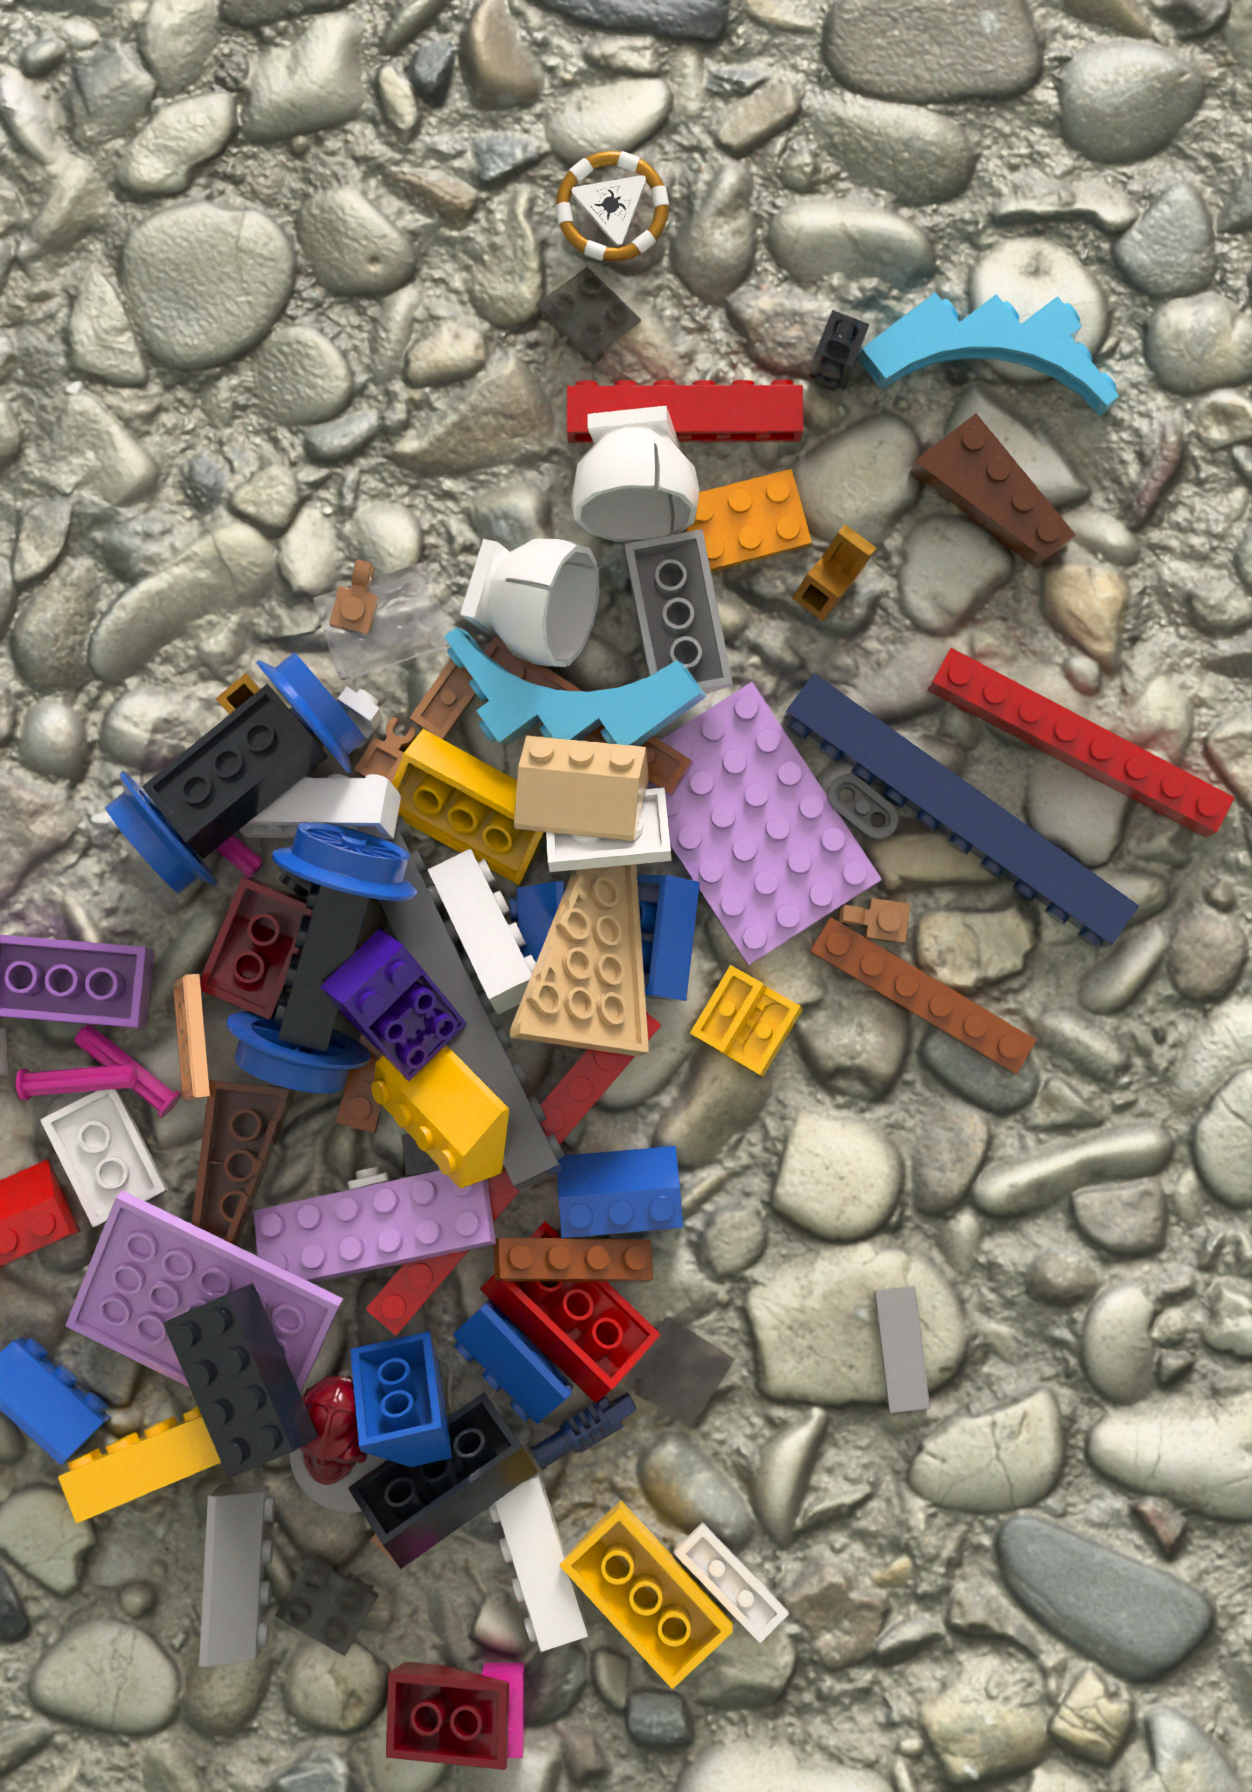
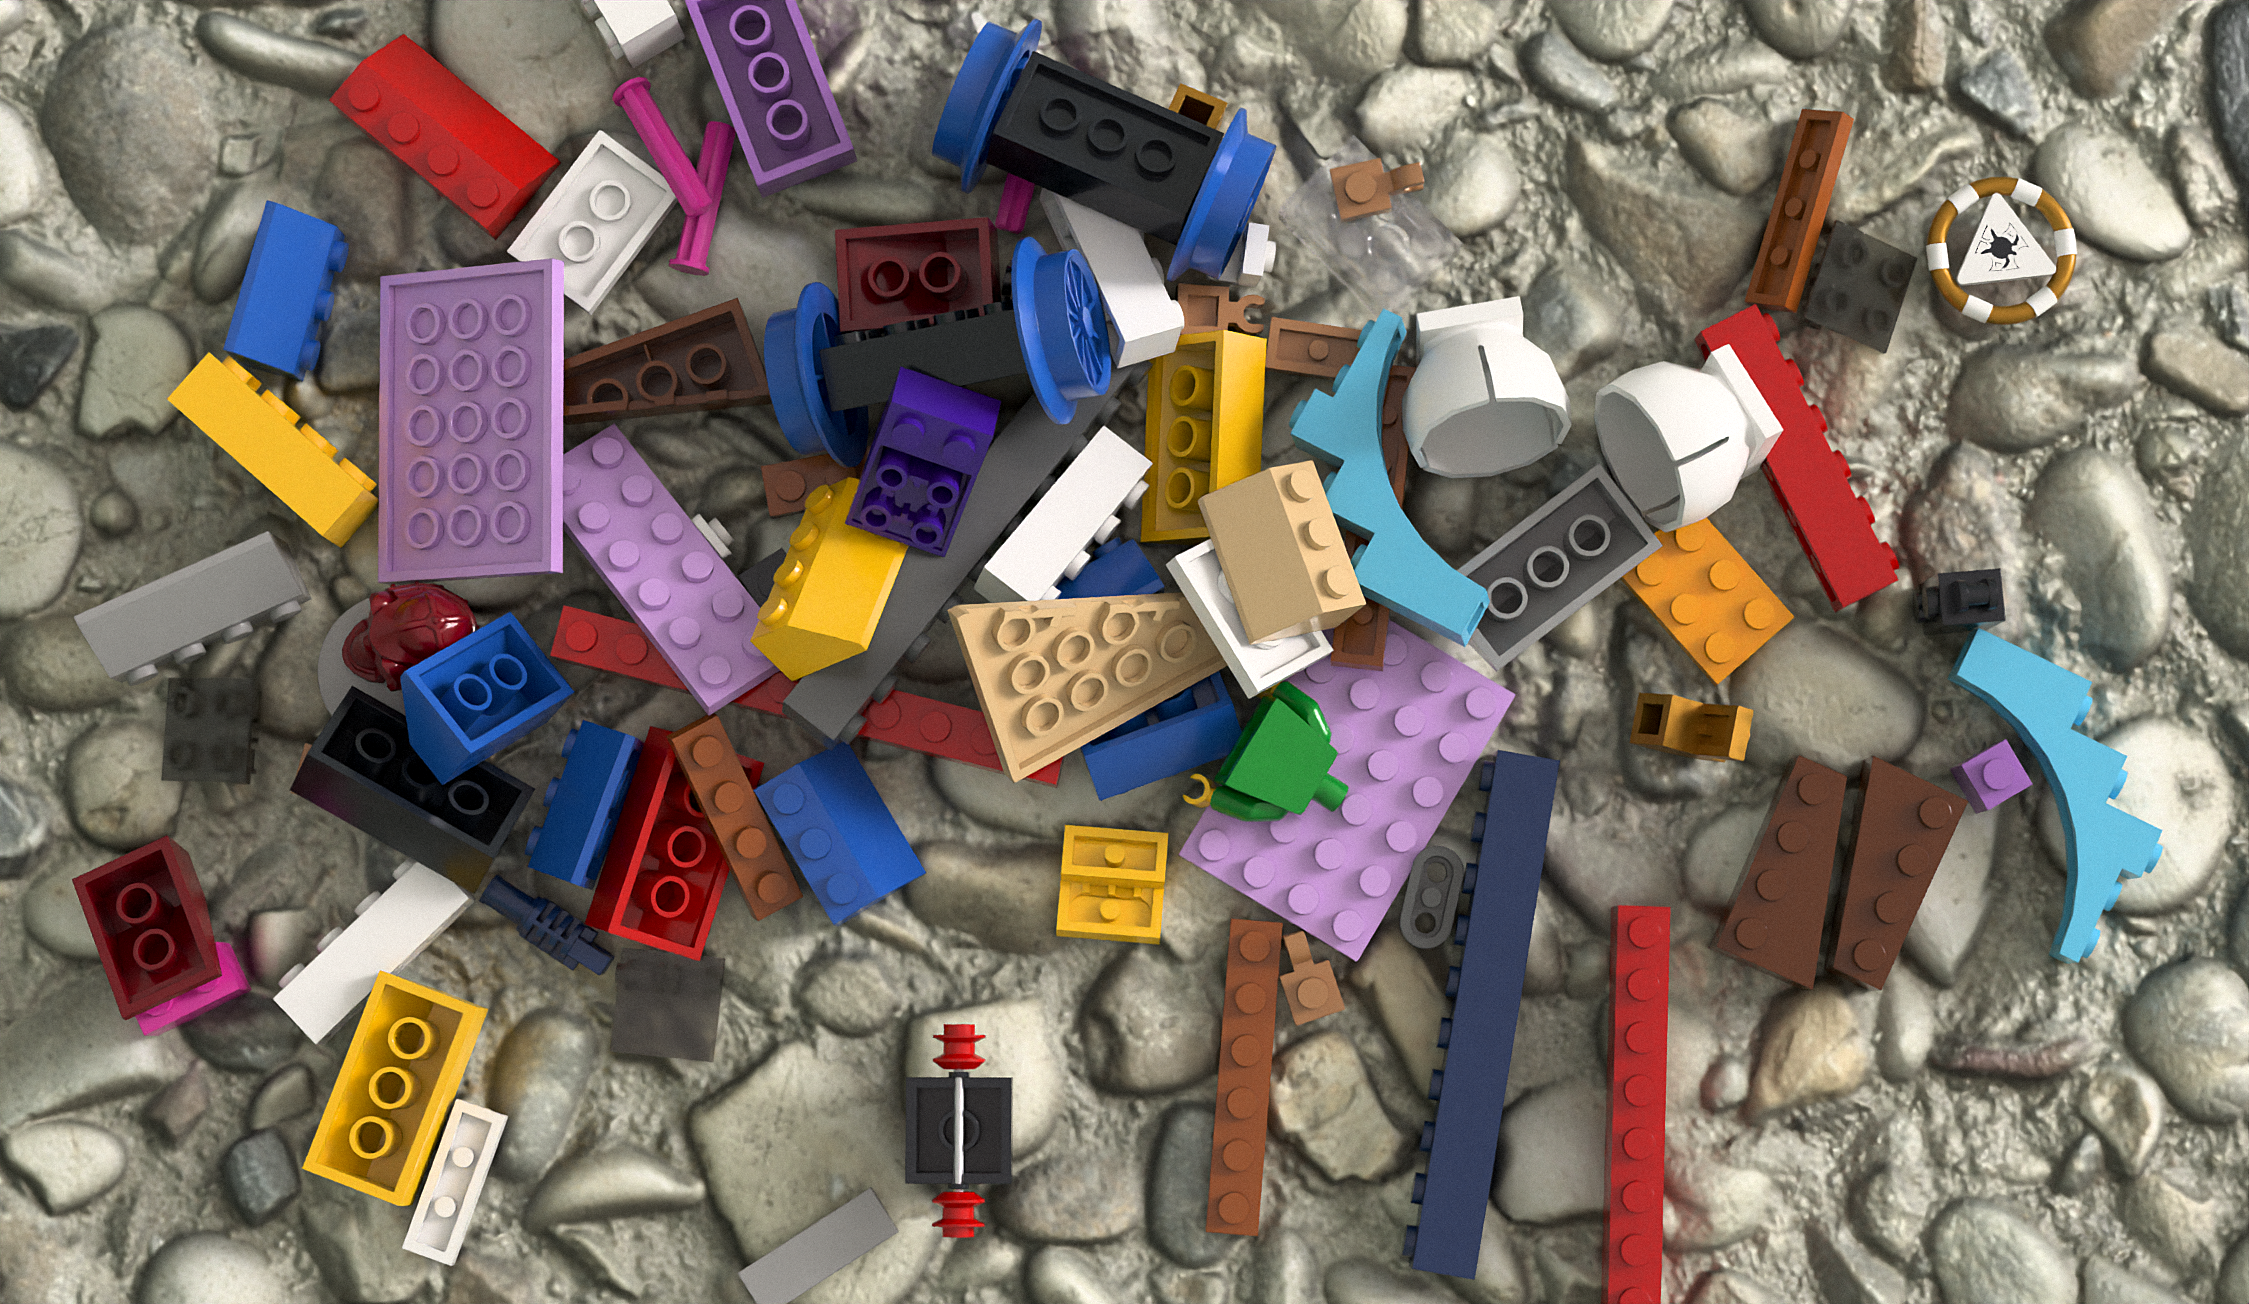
camera: 65 degrees right, 0 degrees up
black brick [163,1283,318,1478] -> none
light nougat tile [173,974,210,1101] -> none
none -> black brick [905,1024,1013,1238]
none -> green torso [1183,681,1348,822]
none -> reddish brown wedge [1708,755,1847,991]
none -> dark orange plate [1744,109,1854,313]
none -> medium lavender brick [1950,739,2033,814]

